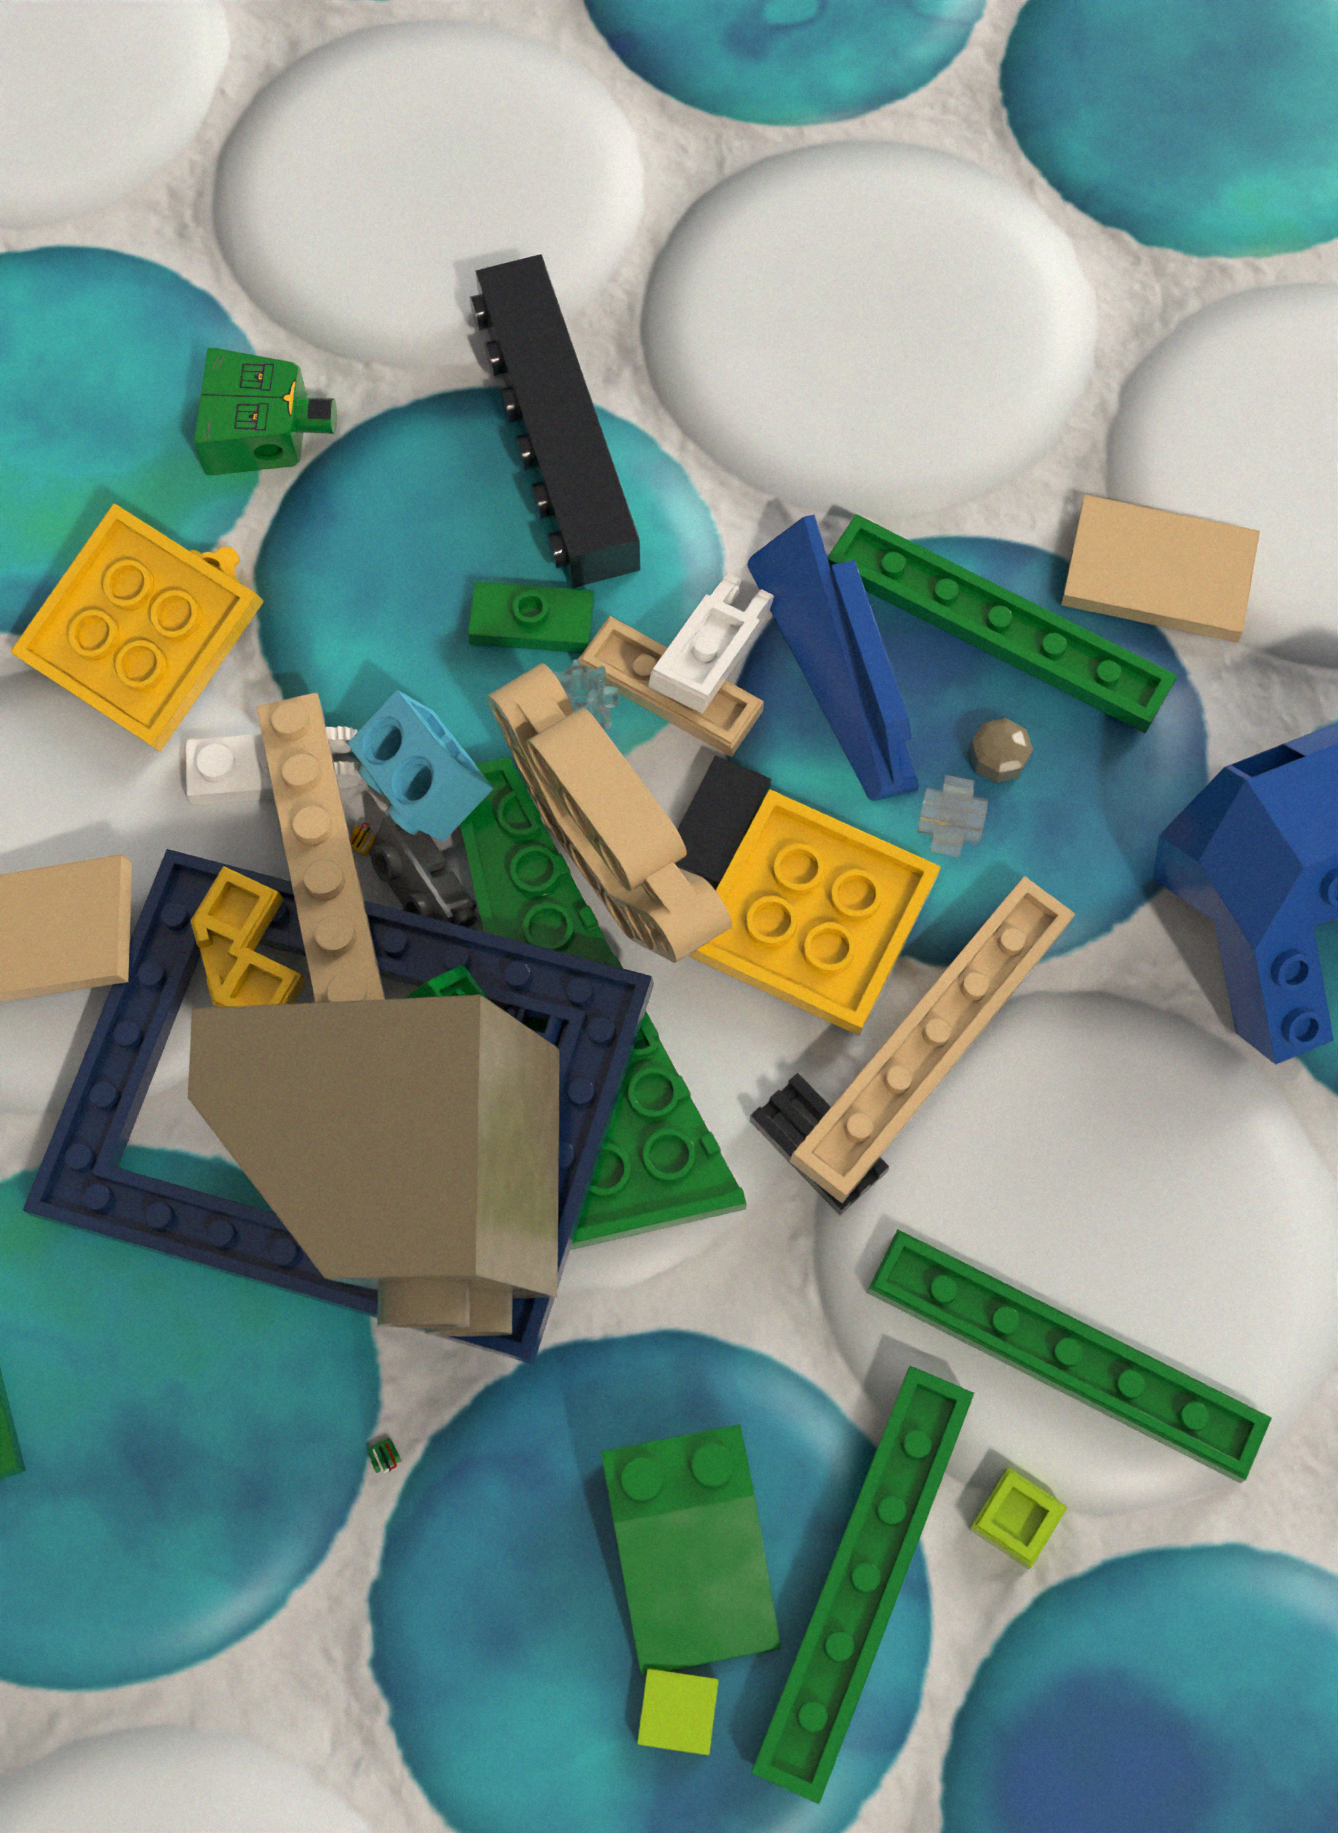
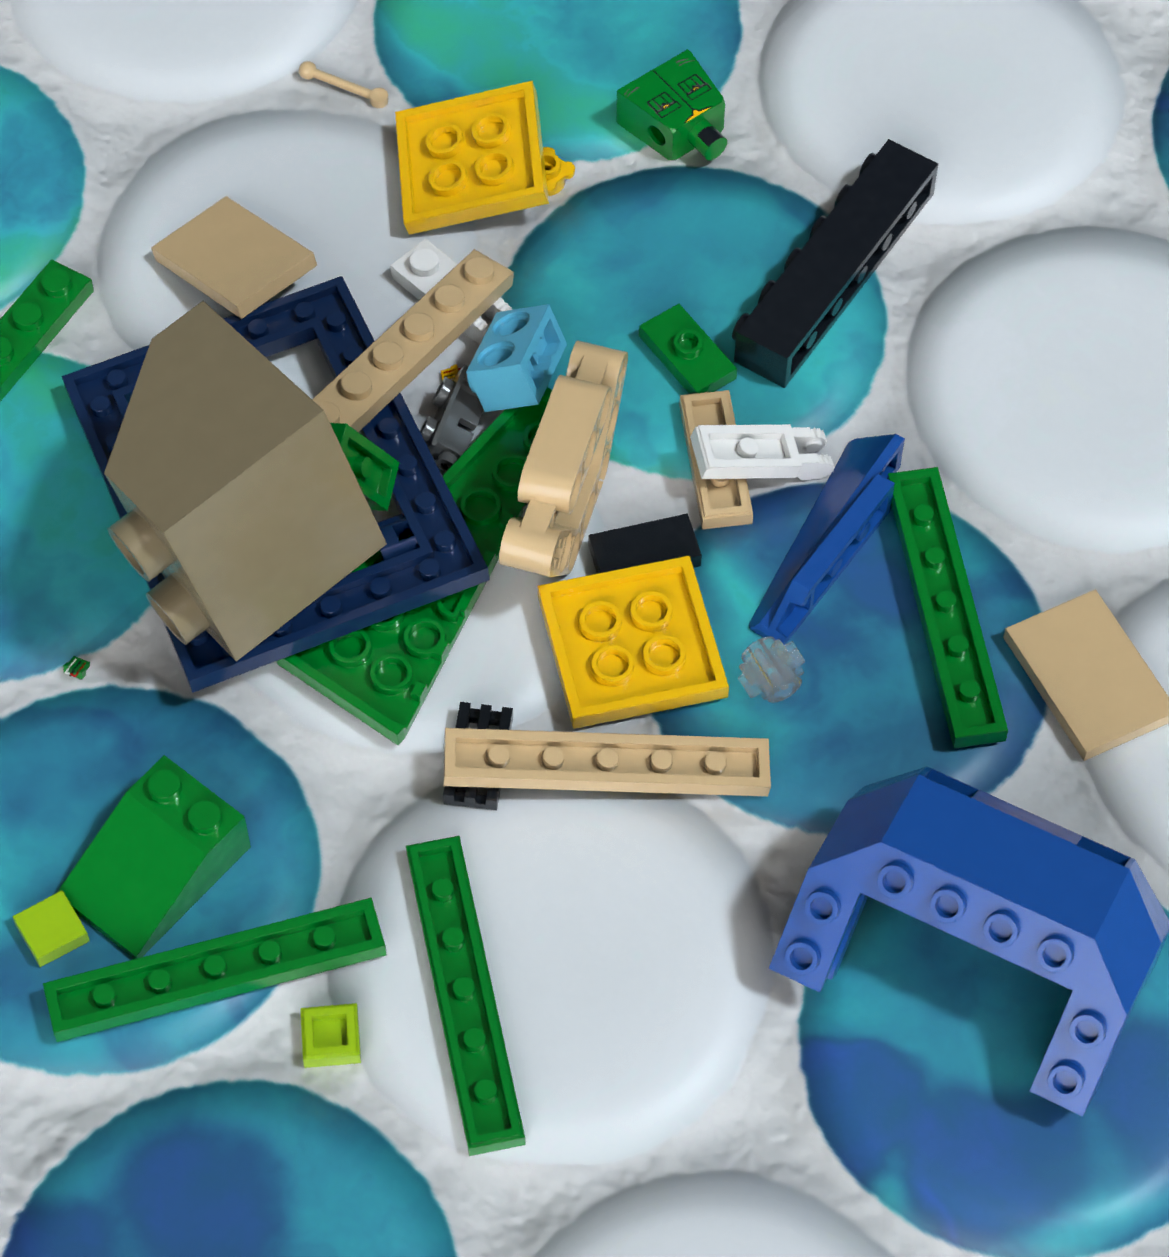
camera: 50 degrees right, 10 degrees down
yellow tile [191,866,307,1007] -> none
clear gear [551,659,619,729] -> none
dark tan tile [969,718,1033,783] -> none

